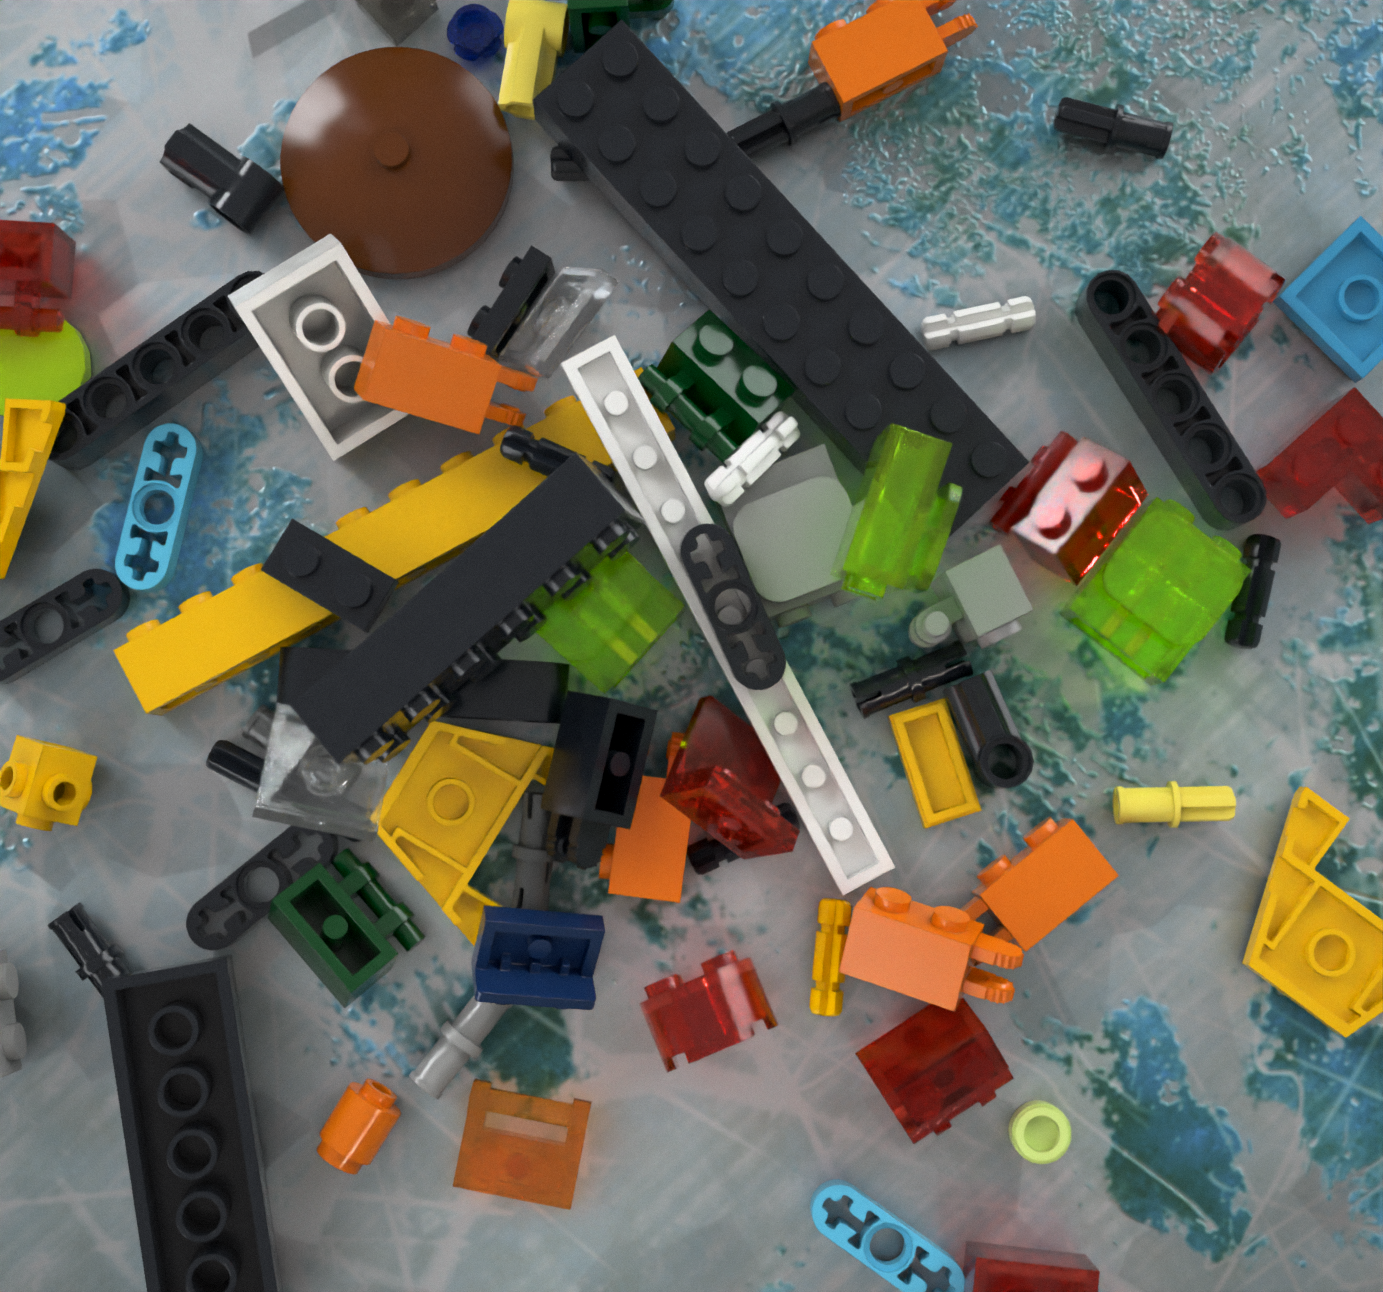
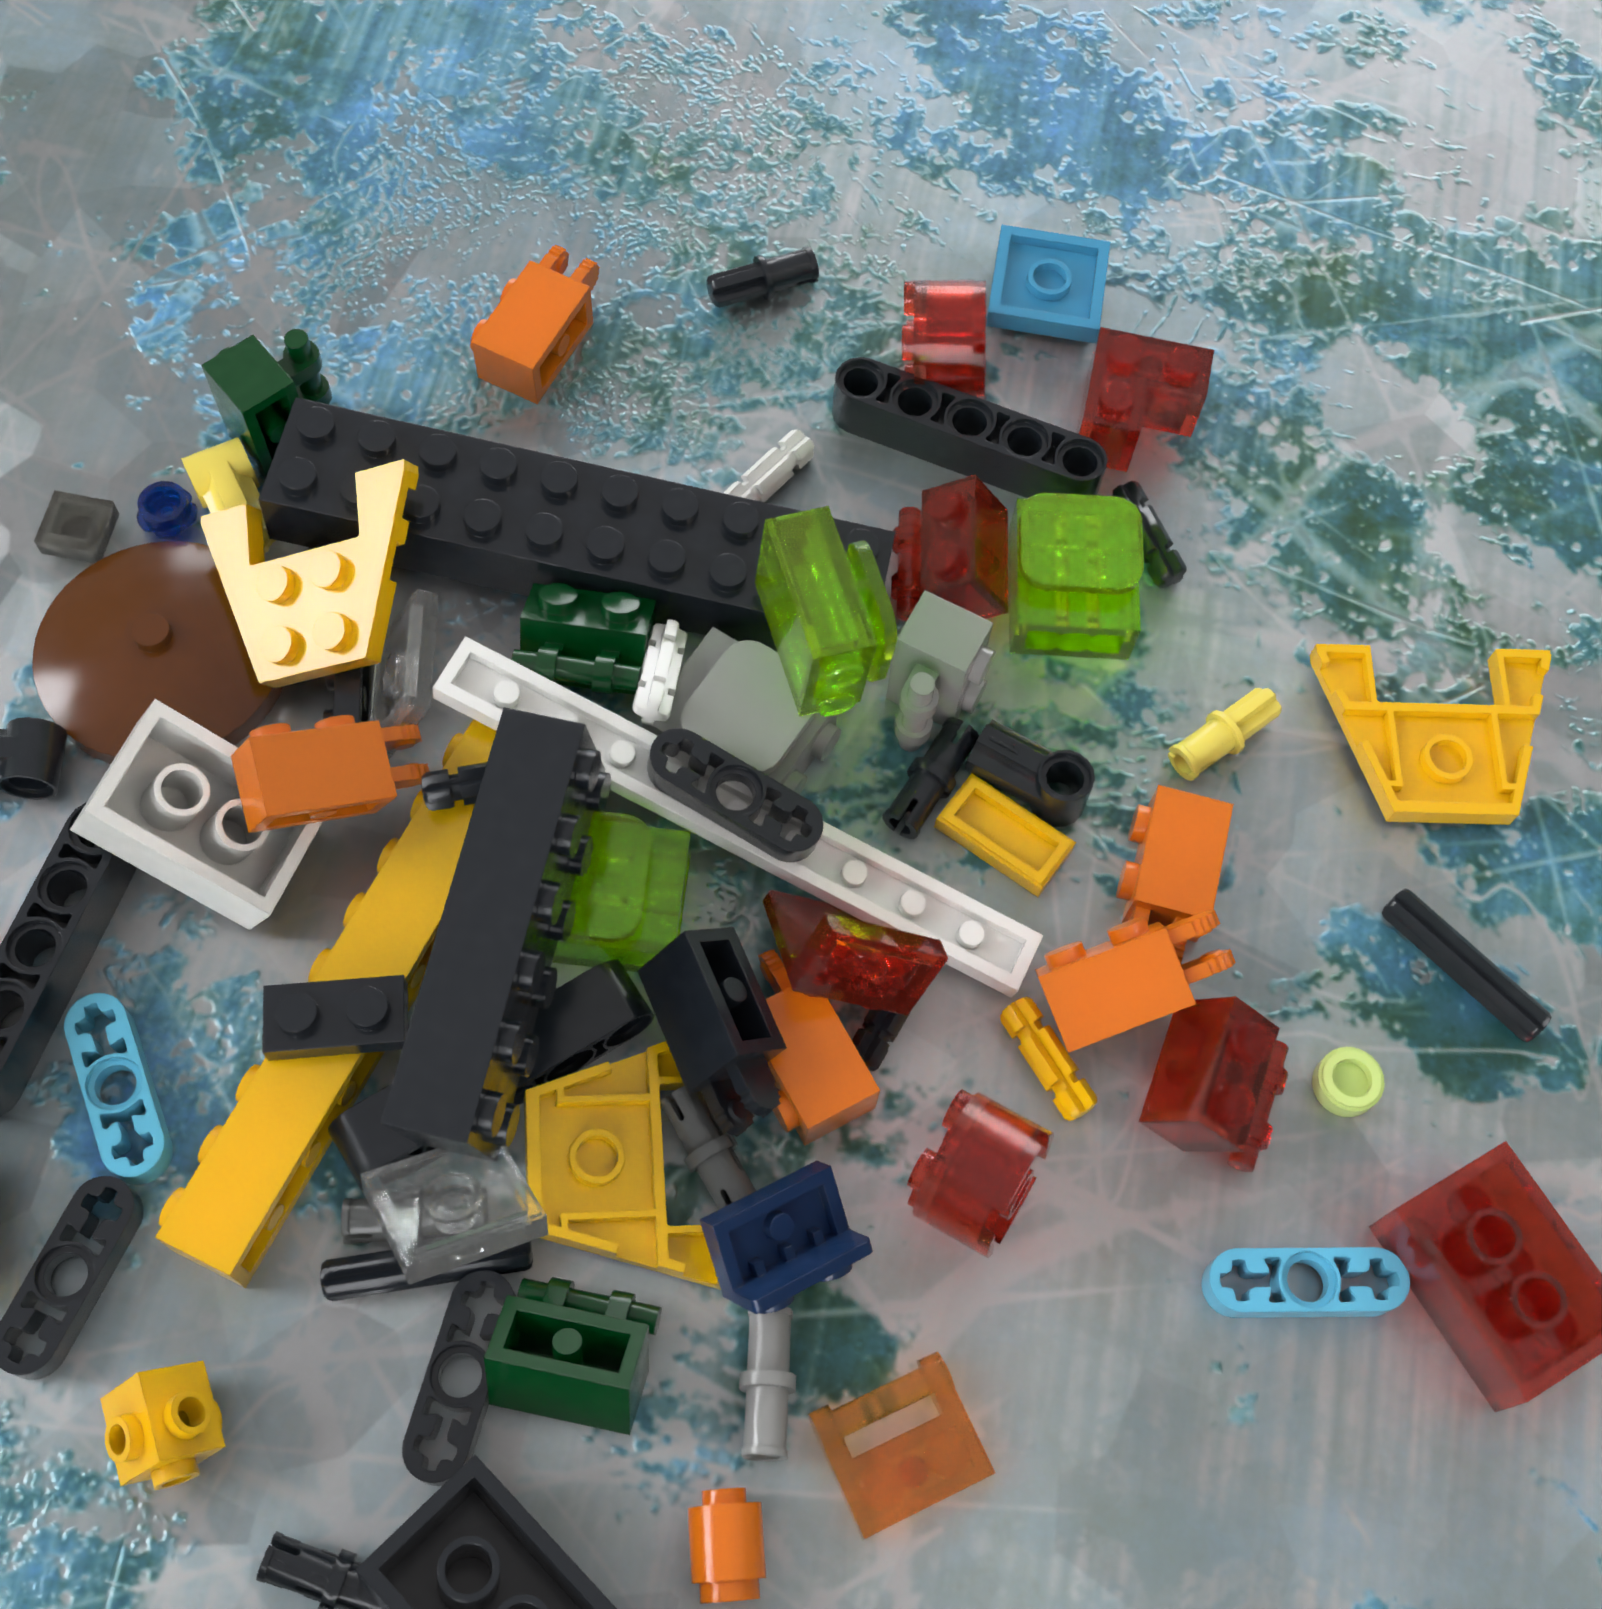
camera: 40 degrees left, 20 degrees down
black axle [727,82,841,159] -> none
none -> wing [201,459,419,688]
none -> black axle [1382,888,1552,1042]

